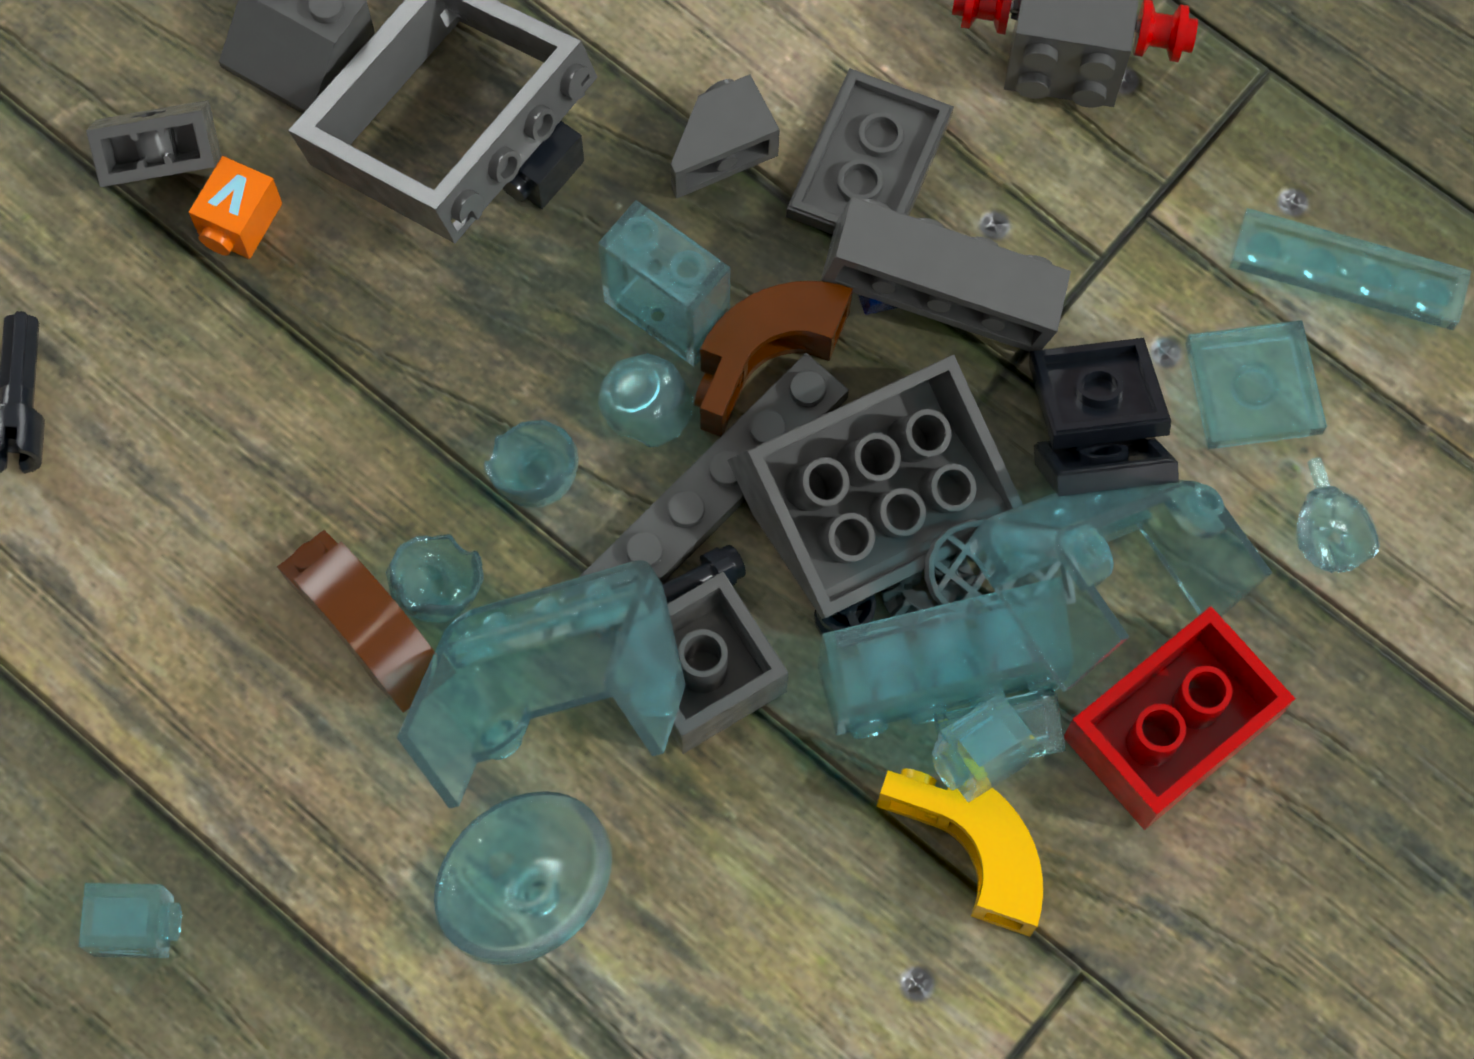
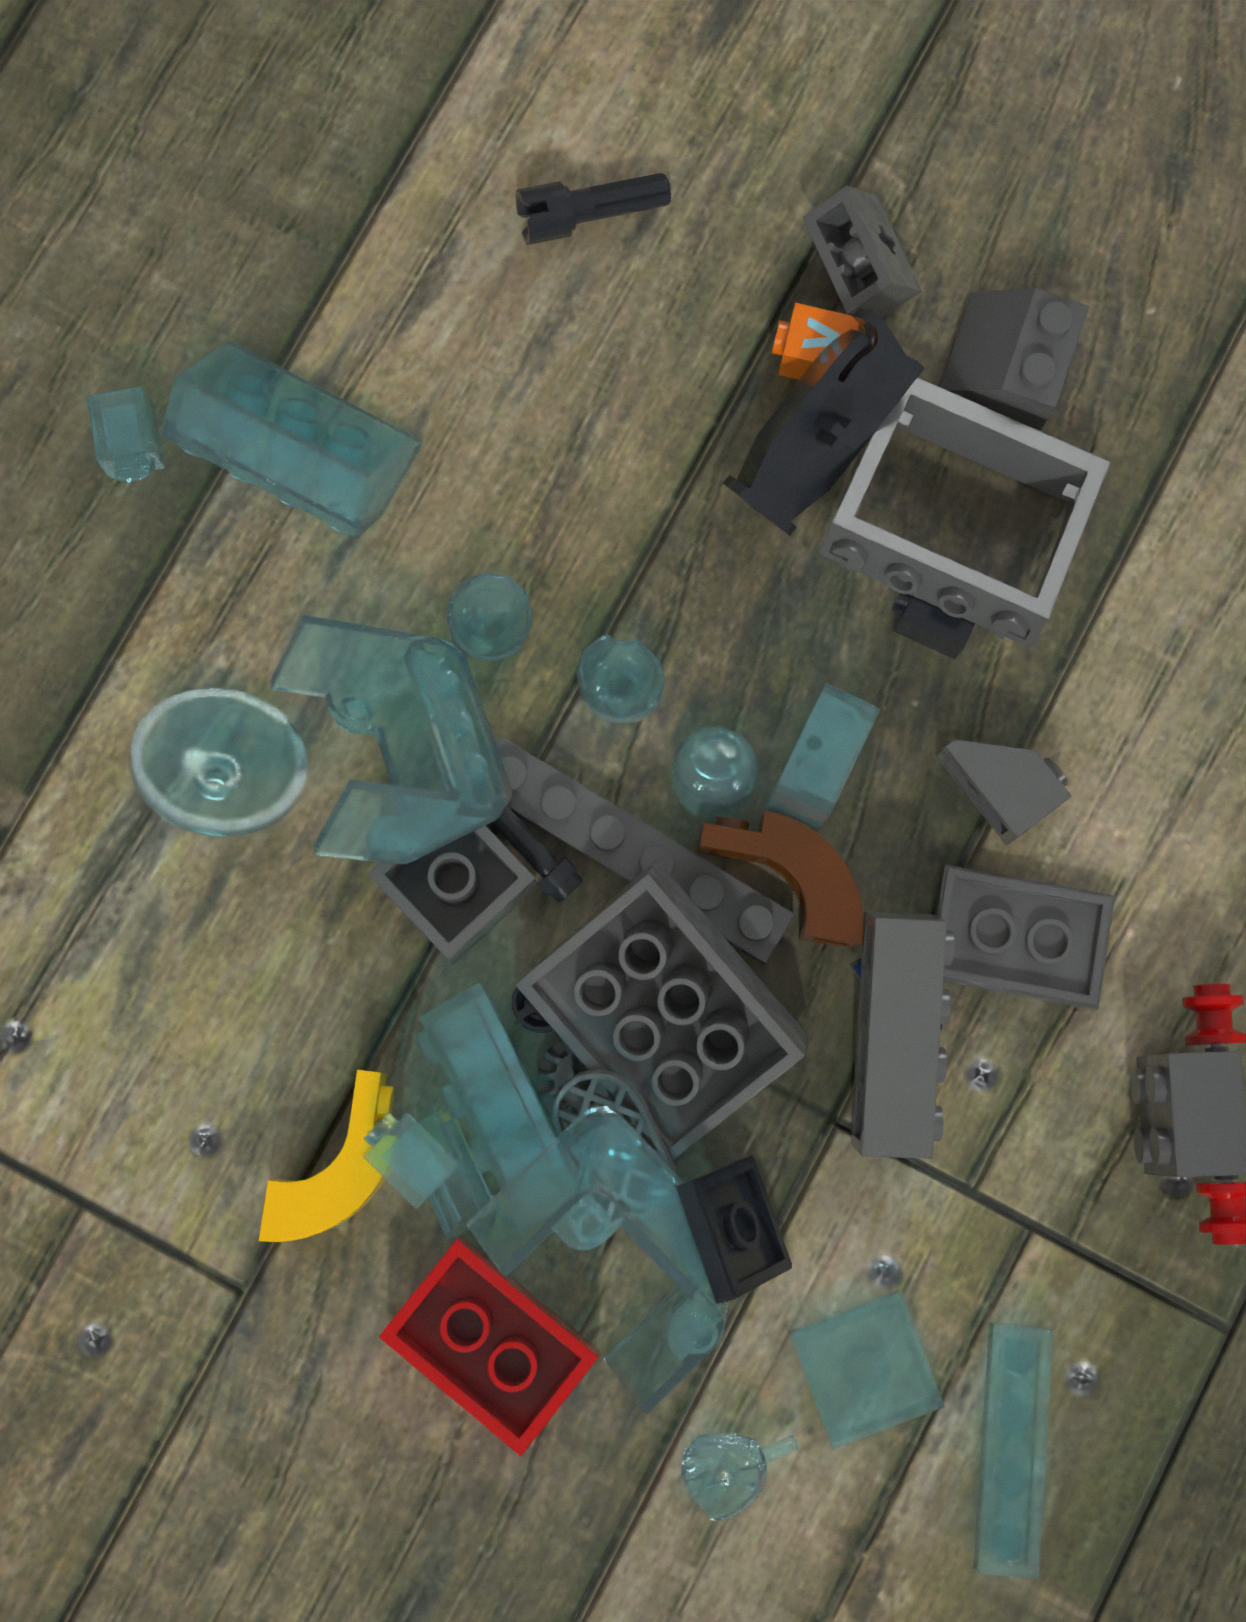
camera: 75 degrees right, 10 degrees up
reddish brown arch [277,530,451,713] -> none
black tile [1029,338,1171,450] -> none
none -> clear light blue slope [160,341,422,539]
none -> black piece [723,308,924,536]

